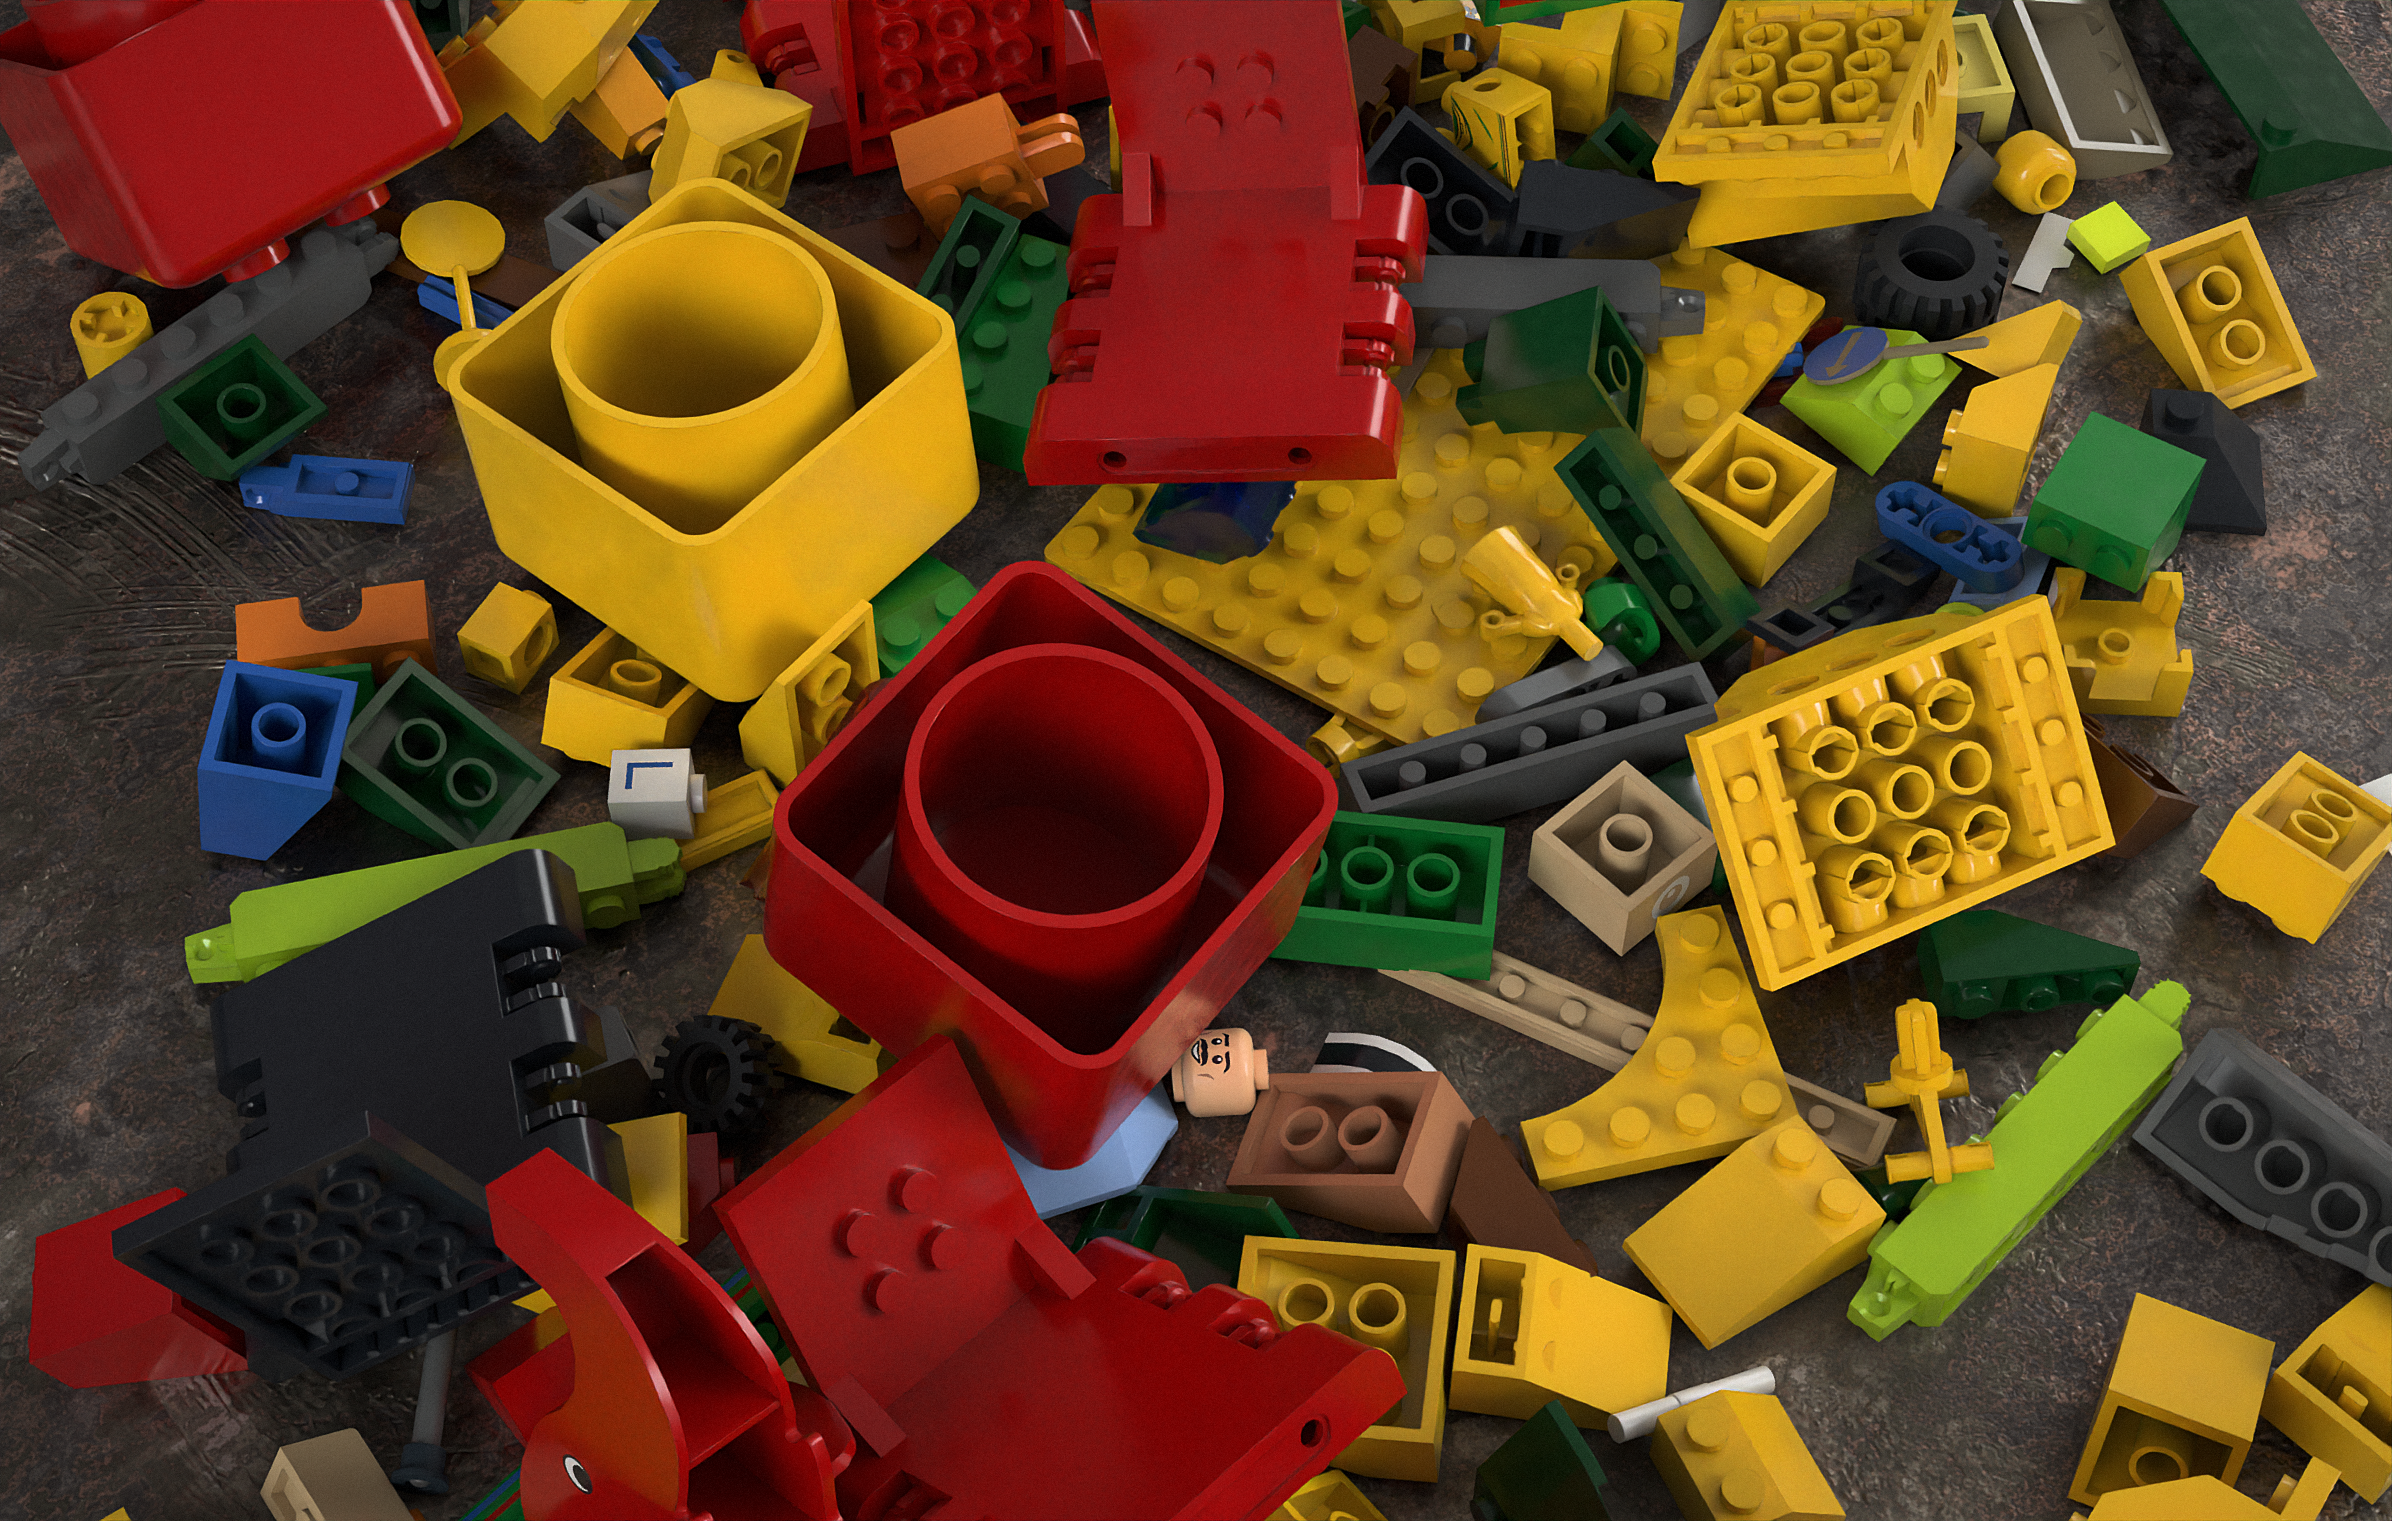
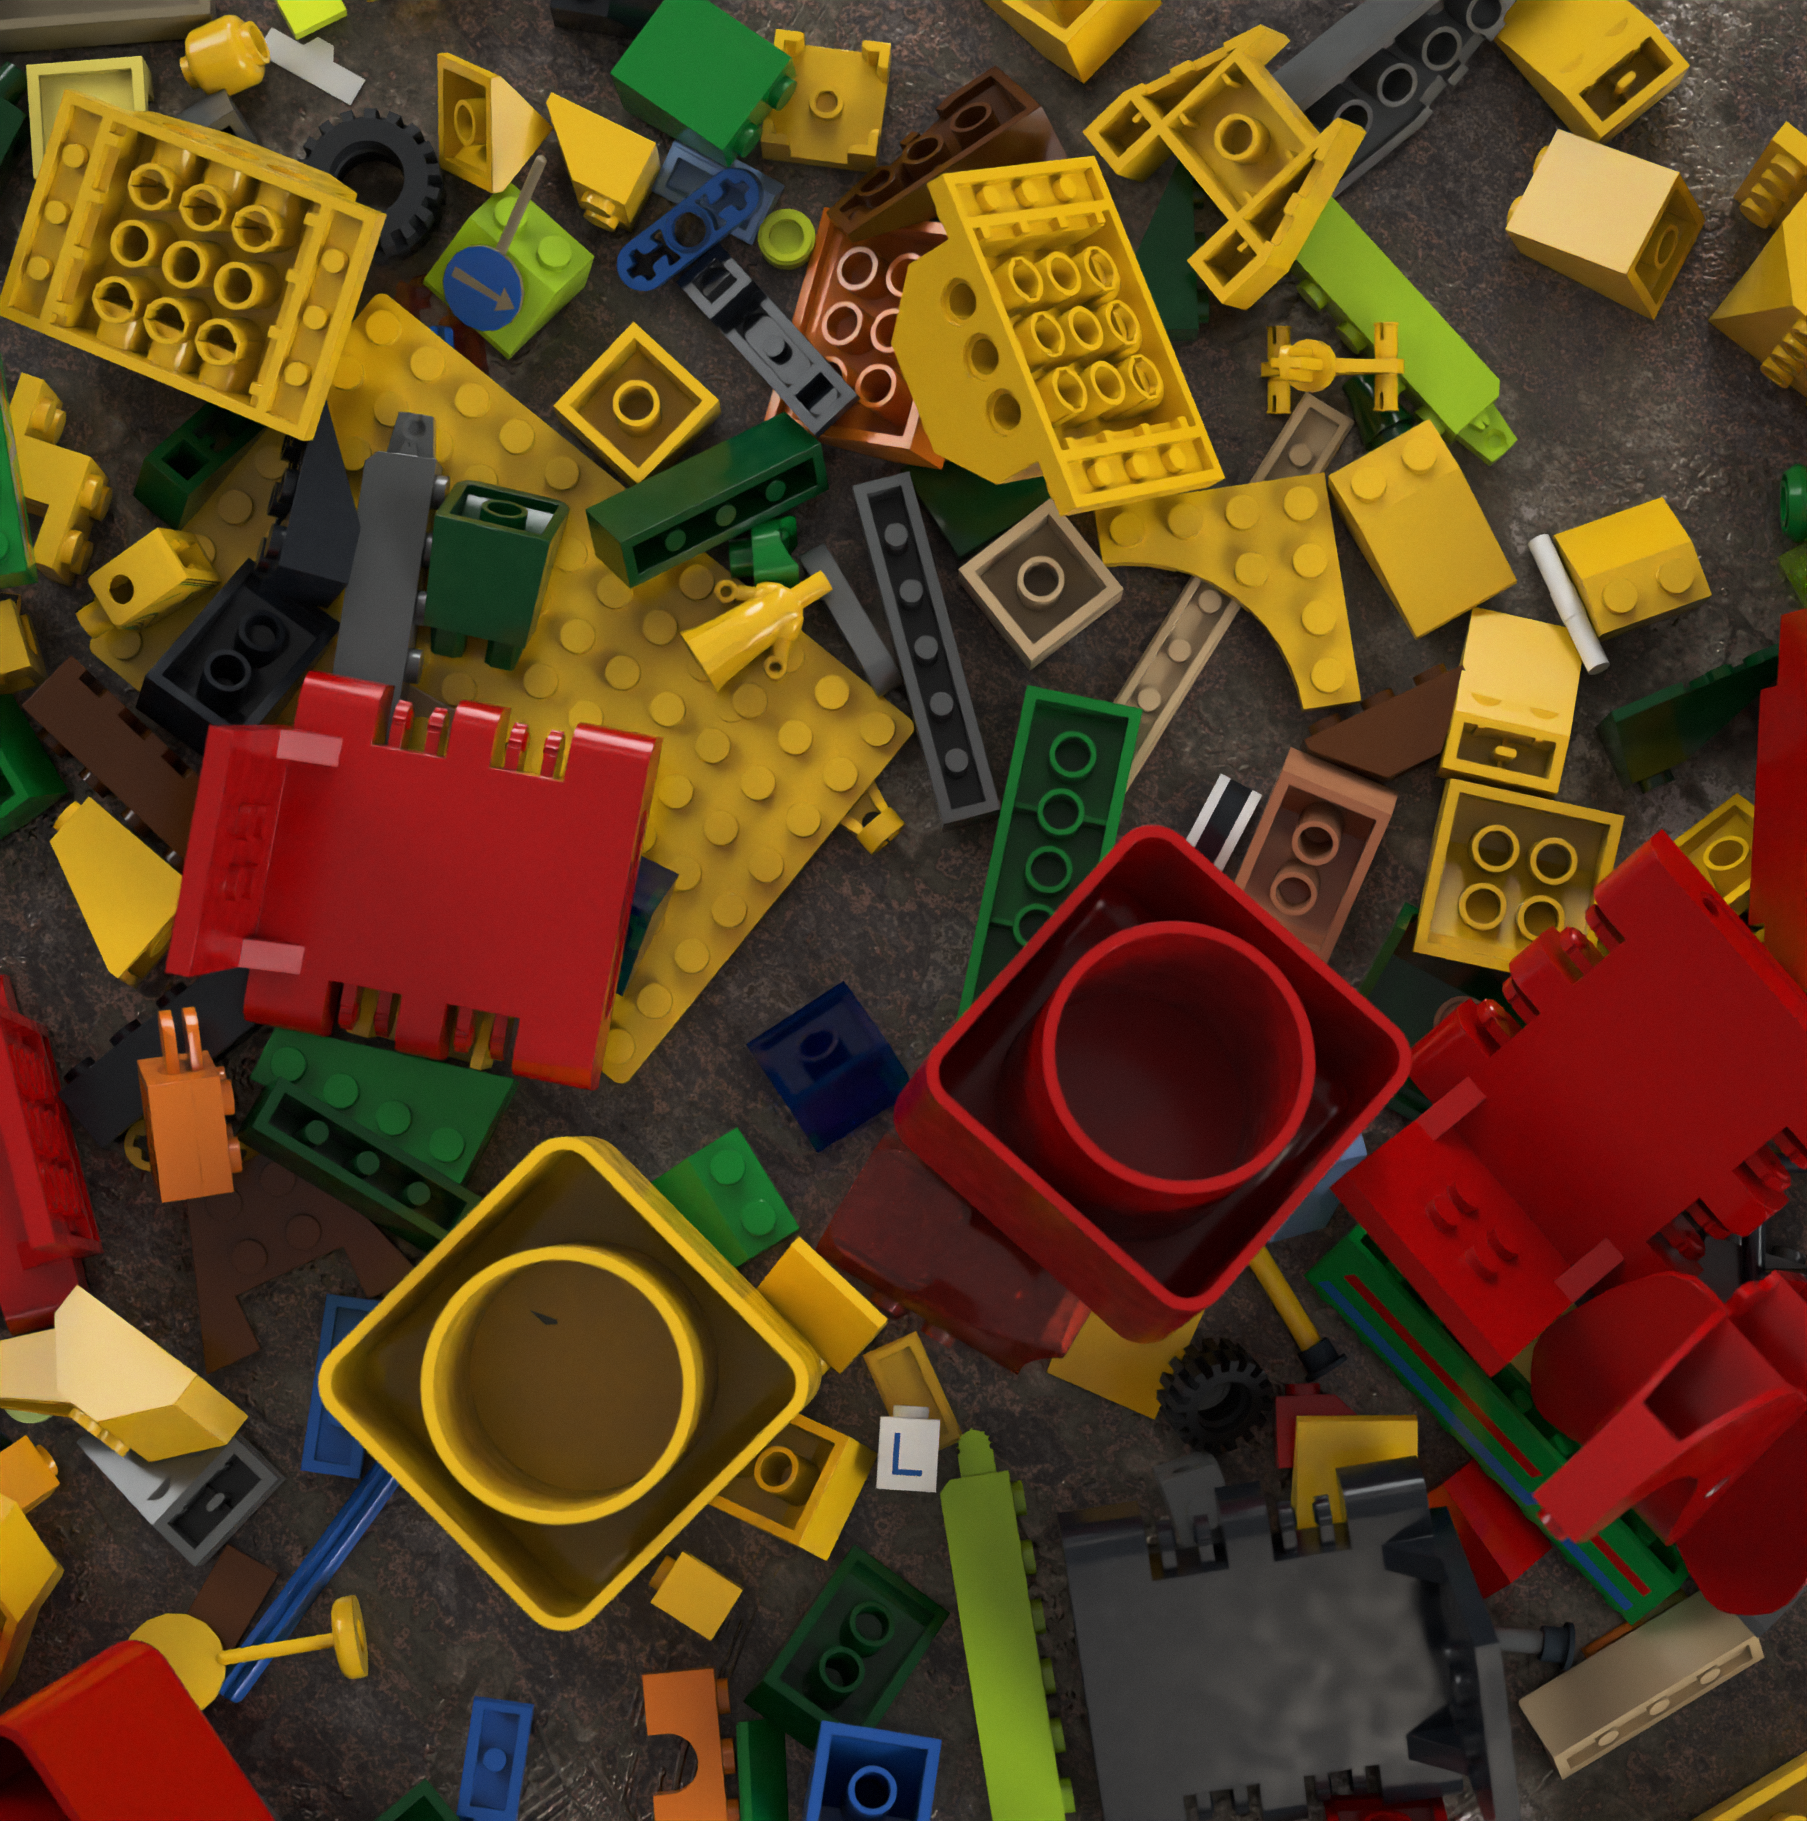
camera: 85 degrees left, 30 degrees up
none -> yellow wedge [1083,24,1367,311]

